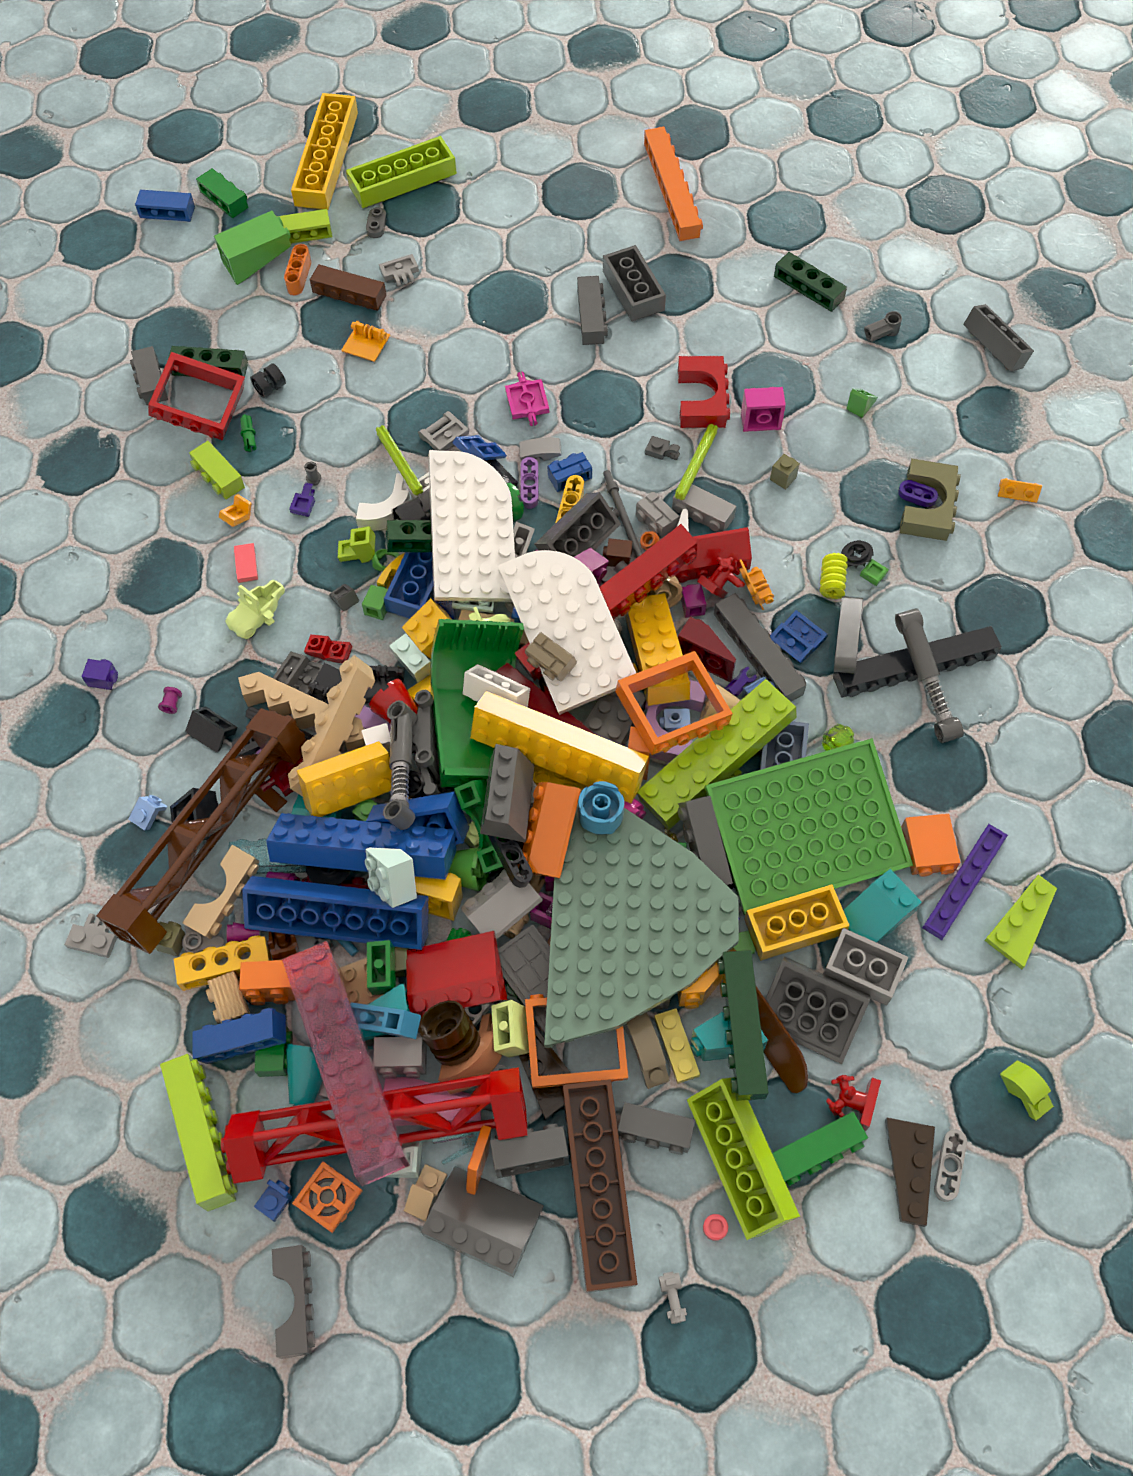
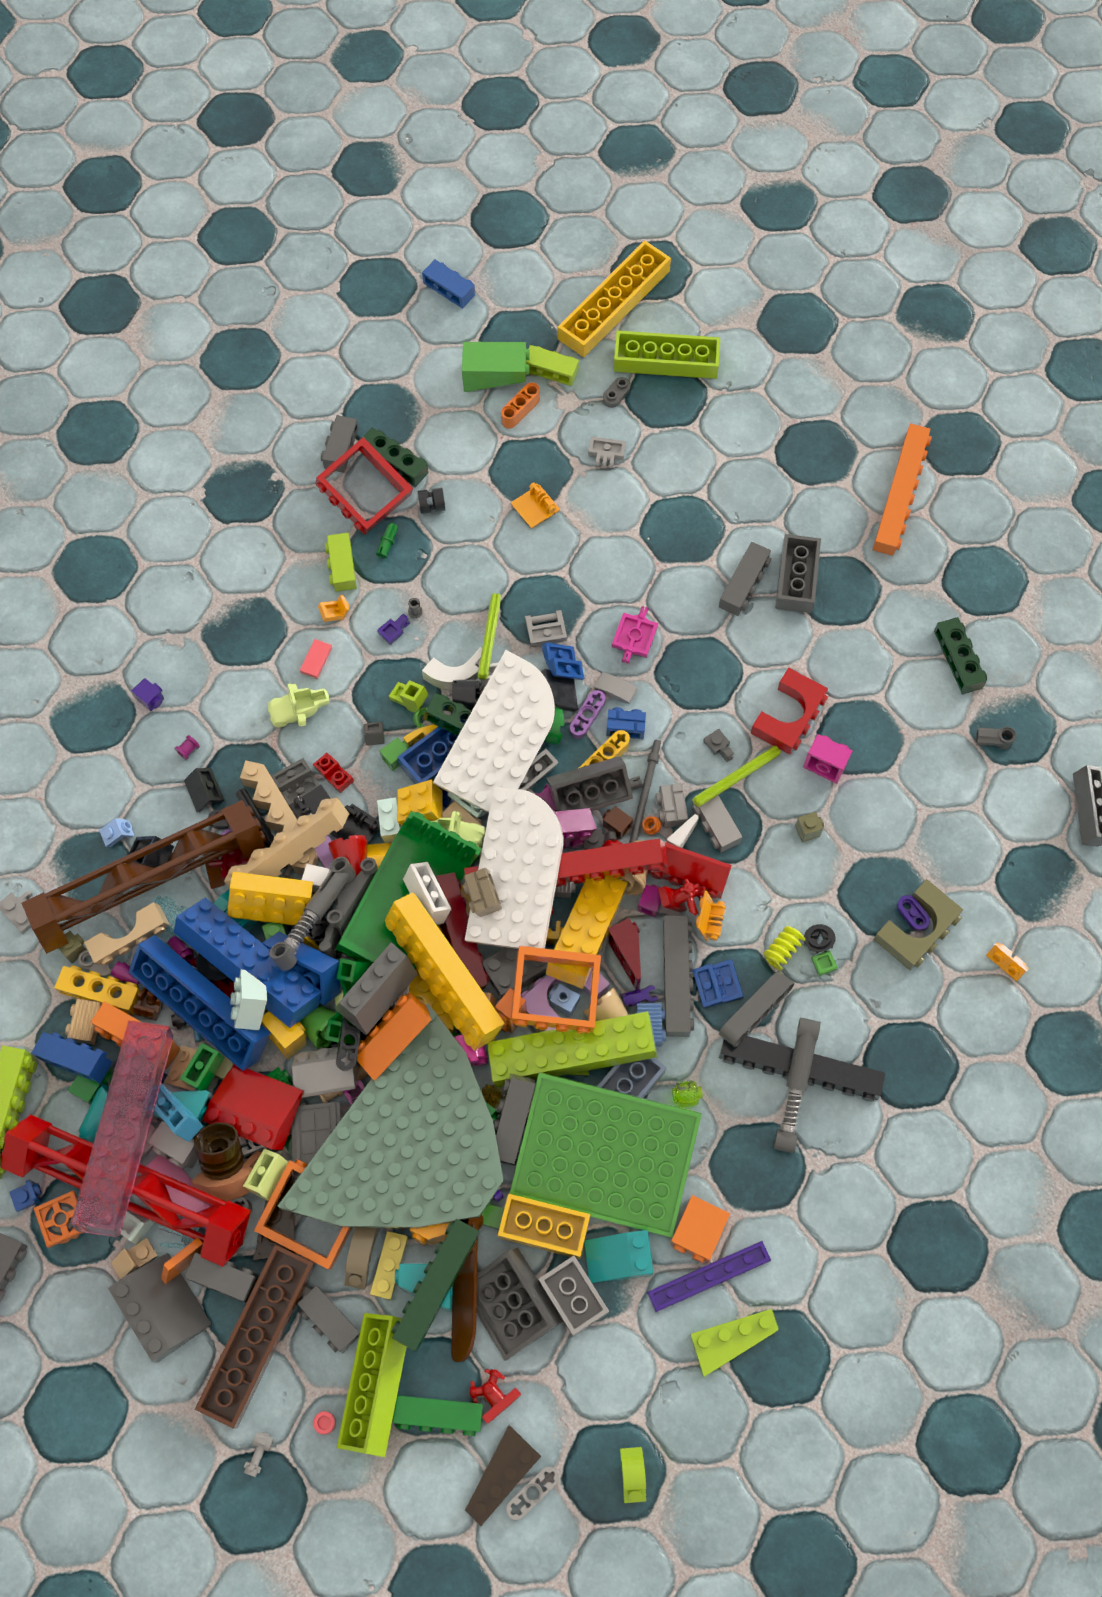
camera: 30 degrees right, 5 degrees up
green brick [196,168,248,219] -> none
reddish brown brick [309,264,387,311] -> none
dark azure brick [578,781,624,834] -> none
bright green slope [846,388,878,418] -> none

